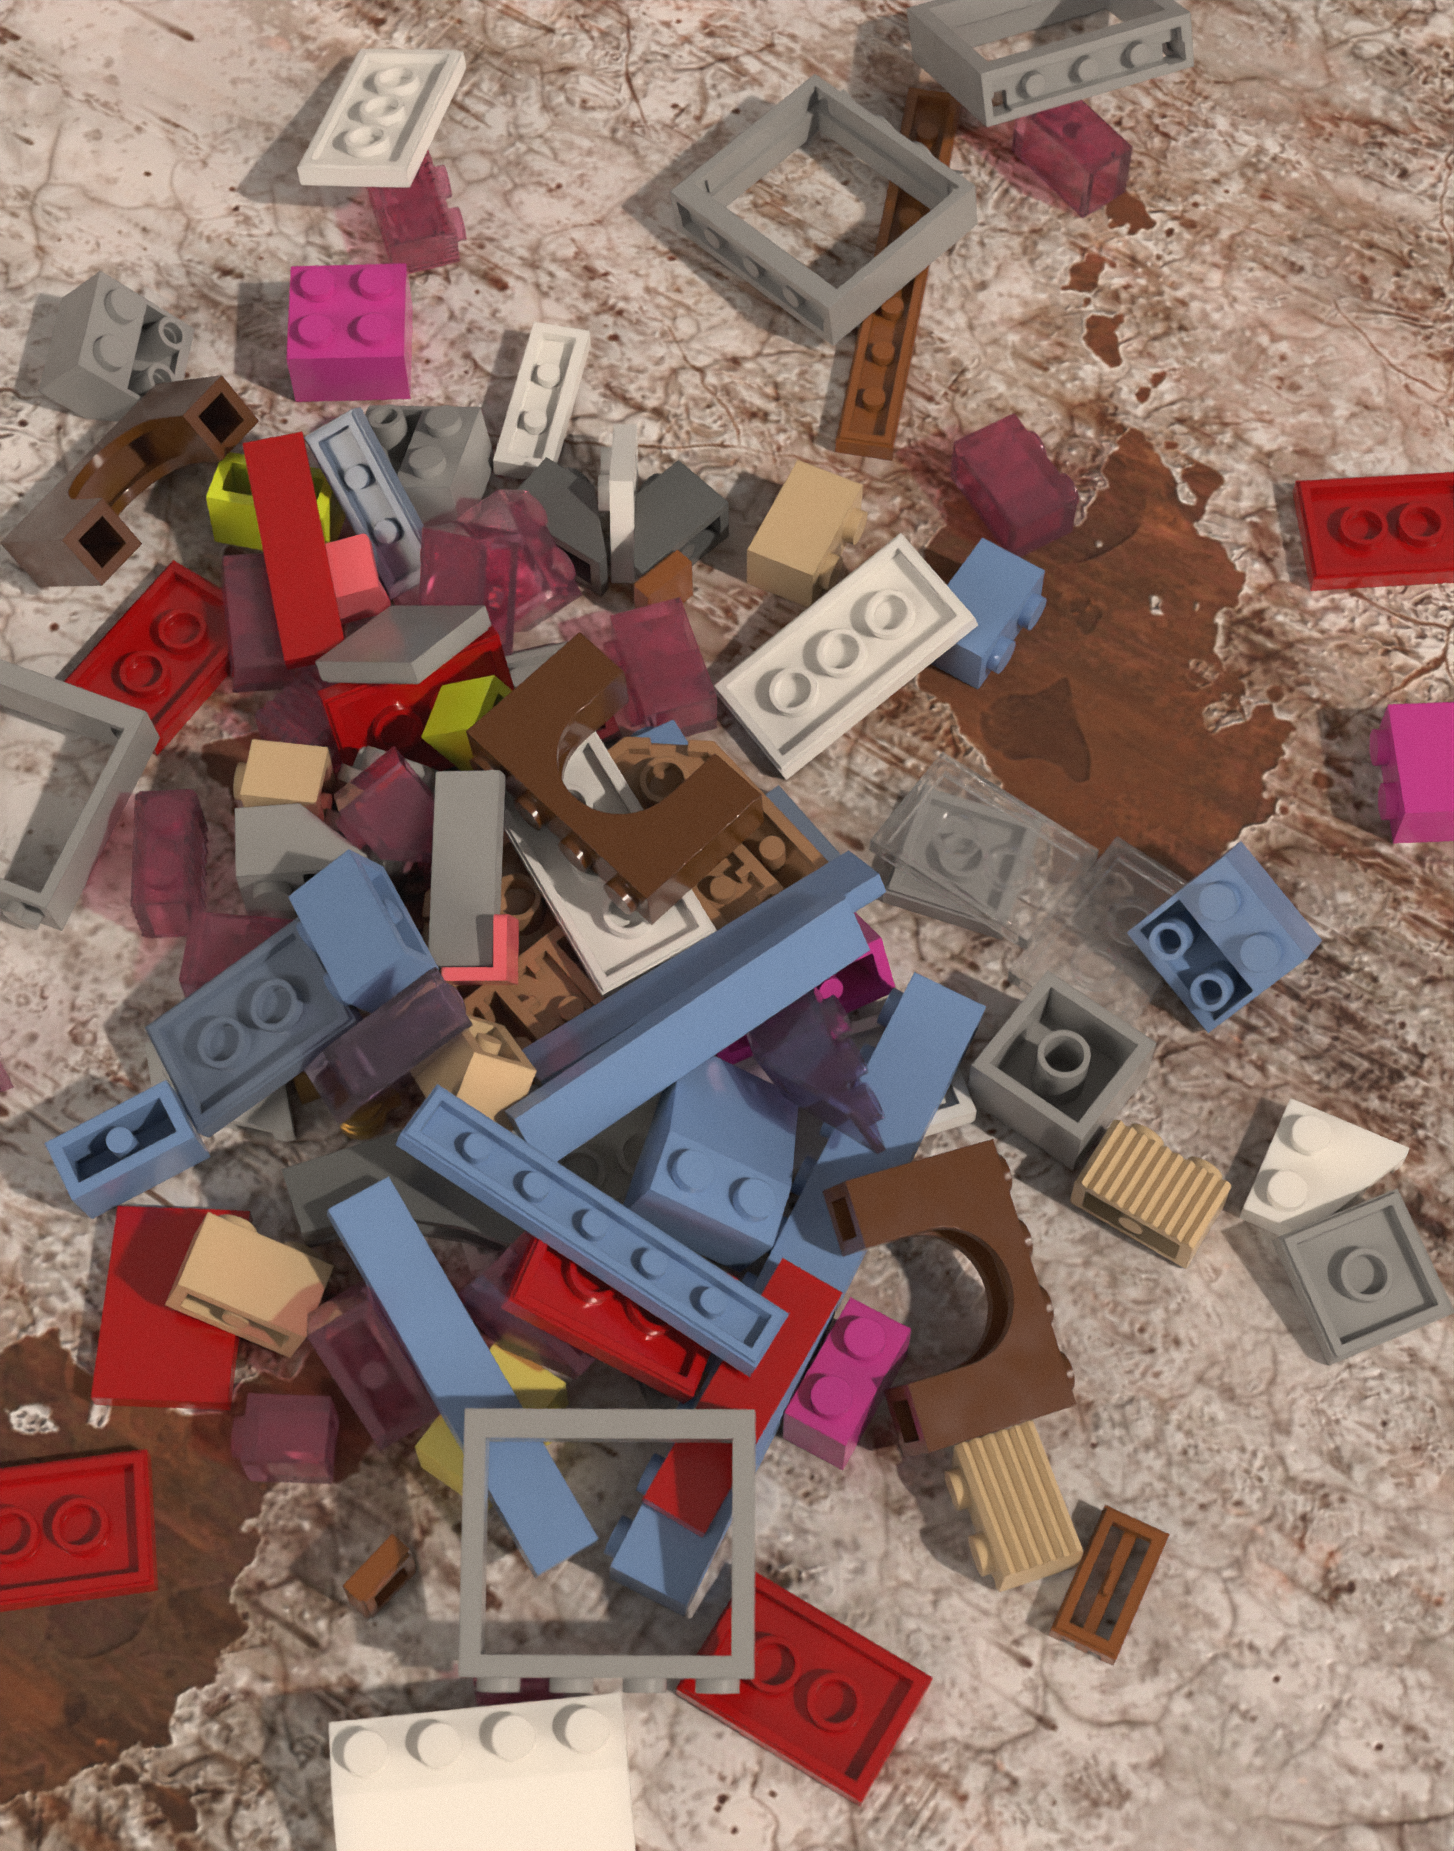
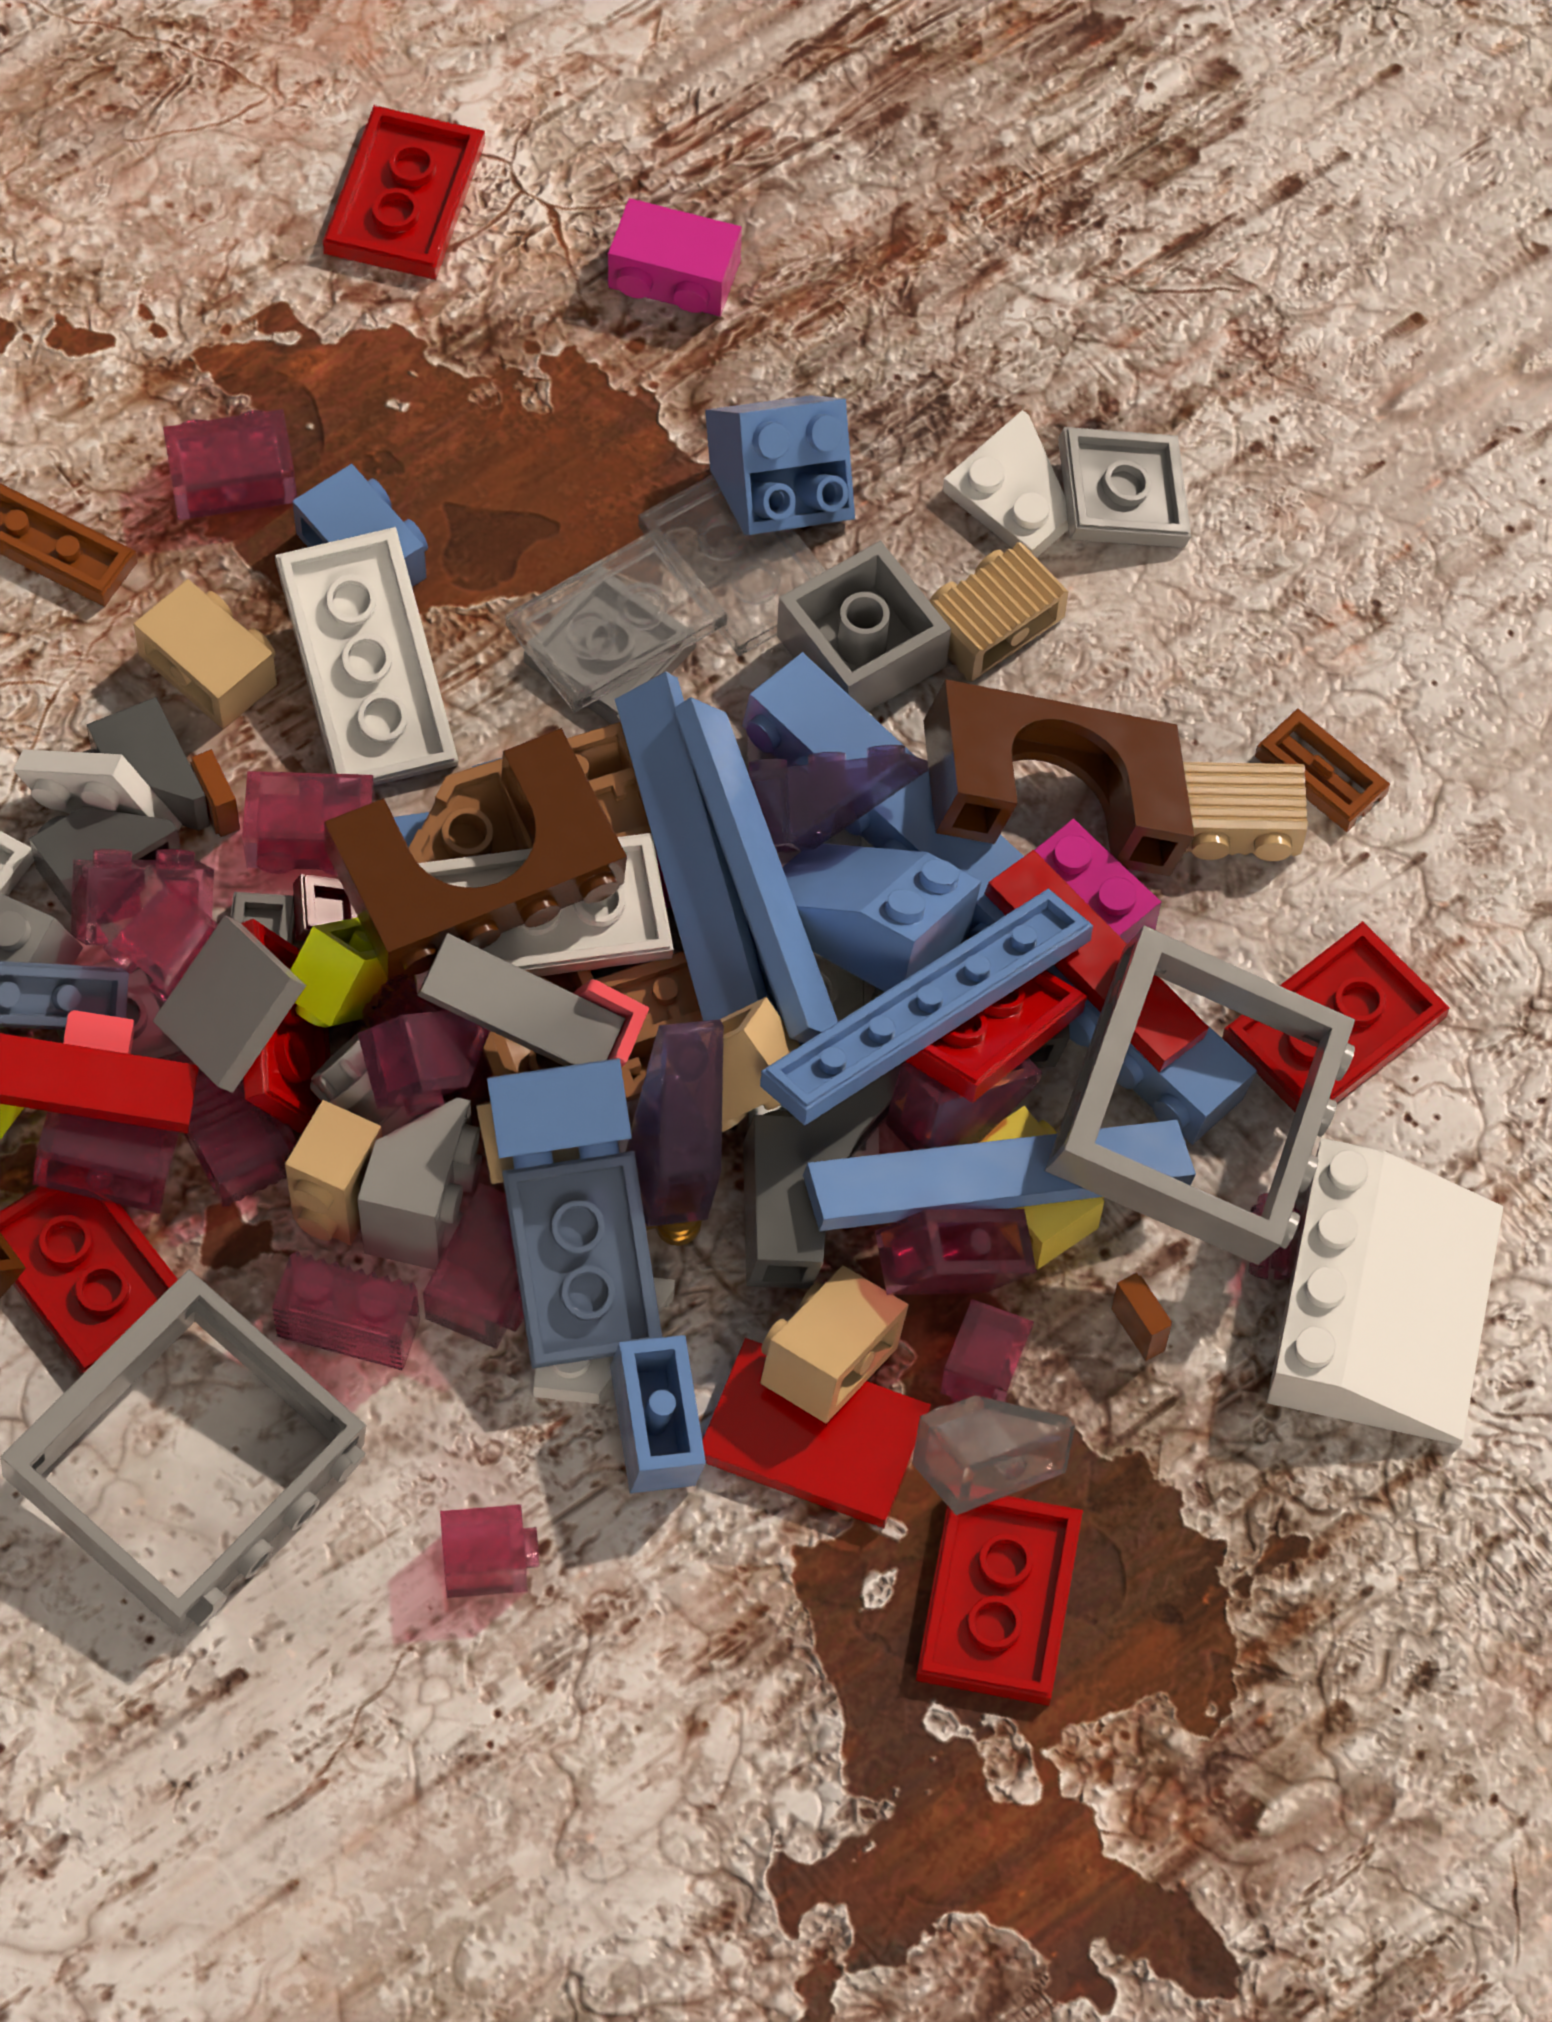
camera: 75 degrees left, 0 degrees up
none -> clear slope [912,1395,1075,1515]

